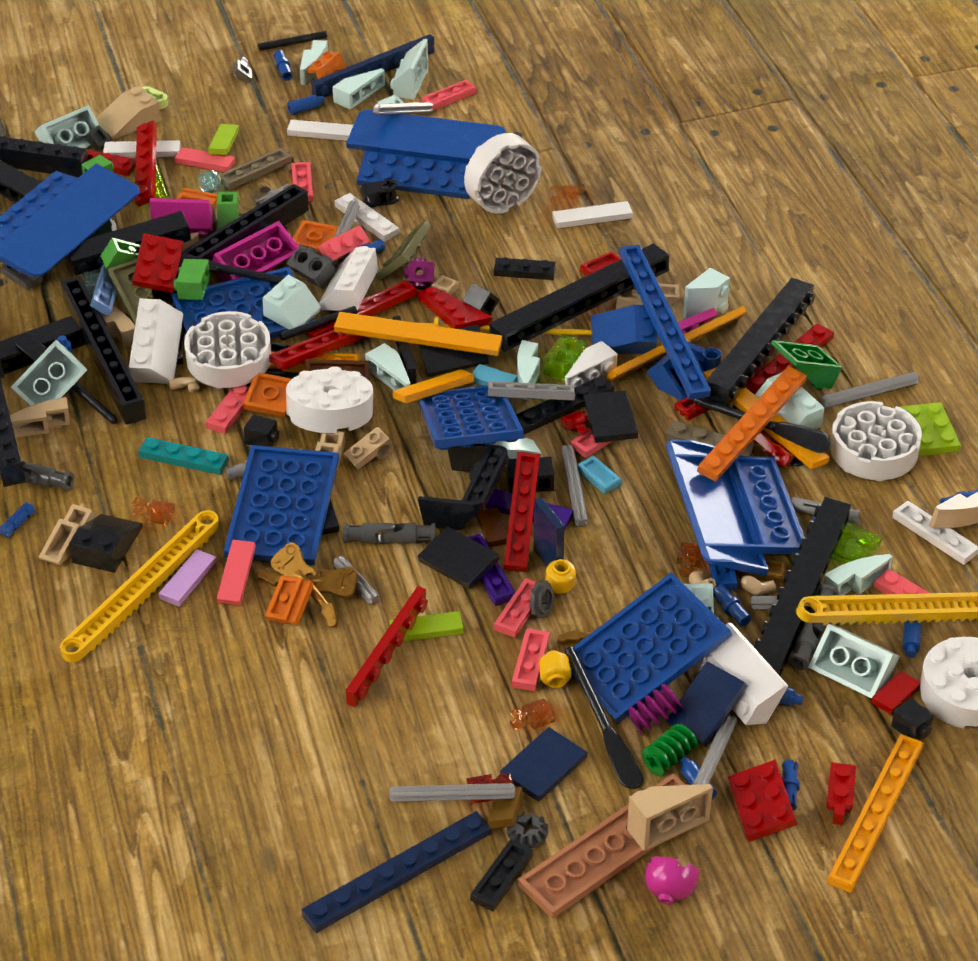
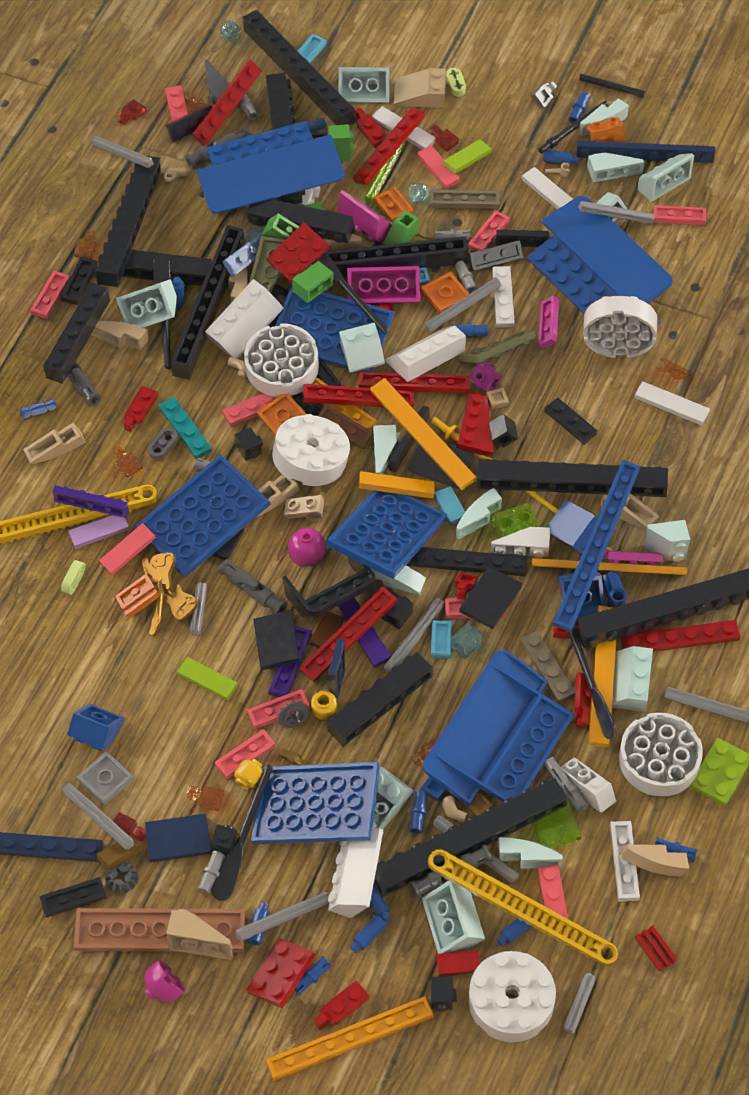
camera: 40 degrees right, 15 degrees up
black slope [69,514,143,573] -> none
pearl dark grey tile [84,125,111,151] -> none
black bar [279,306,357,341] -> none
dark grey brick [286,244,337,289] -> none
coral plate [317,225,371,262] -> none
red plate [346,586,428,707] -> none
black piece [360,179,398,208] -> none
light grey tile [488,381,575,400] -> none
red tile [580,251,621,276] -> none
magenta piece [628,684,683,736] -> none
green piece [642,724,698,776] -> none
dark blue tile [665,661,748,746] -> none
tan arm [689,571,716,589] -> none
orange plate [697,365,807,482] -> none
green slope [771,340,843,390] -> none
none -> dark purple plate [52,485,129,519]
none -> yellowish green beam [61,560,85,595]
none -> blue slope [67,703,125,750]
none -> light grey tile [76,751,134,806]
none -> red hinge [123,386,158,432]
none -> flat silver plate [148,428,178,460]
none -> light grey pin [197,851,225,894]
none -> black brick [210,824,237,857]
none -> dark pink cylinder [288,528,326,567]
none -> black brick [327,652,433,747]
none -> blue cylinder [350,915,387,953]
none -> clear red plate [430,125,459,152]
none -> clear light blue brick [451,623,482,659]
none -> light grey pin [455,261,477,294]
none -> plate [468,240,523,271]
none -> black plate [496,229,549,247]
none -> black bar [538,101,609,154]
none -> dark pink plate [538,296,559,349]
none -> tan hand [545,163,570,177]
none -> white slope [561,757,617,813]

